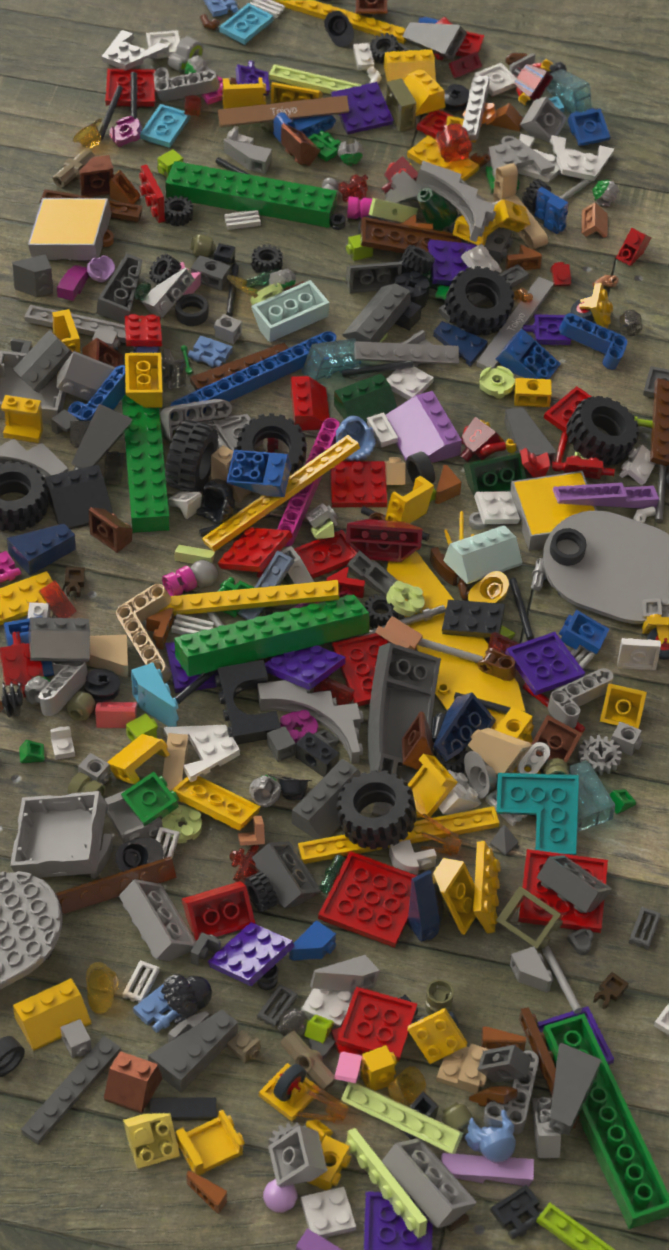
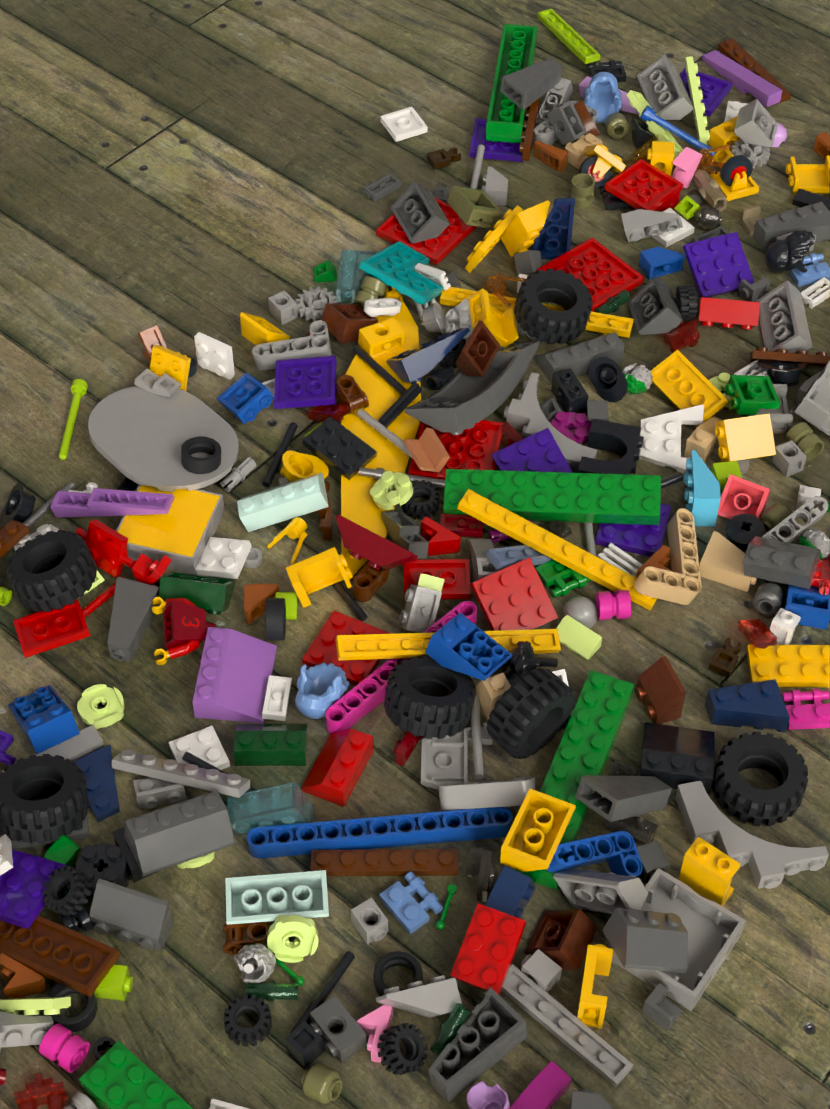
camera: 150 degrees left, 0 degrees up
clear yellow slope [227,275,259,298] -> none
nougat panel [238,816,265,846] -> none
tan slope [385,457,405,485] -> none
tan slope [468,728,532,774] -> none
yellow brick [514,378,552,407] -> none
none -> black axle [378,383,422,428]
none -> white tile [415,263,451,290]
none -> blue piece [640,105,717,157]

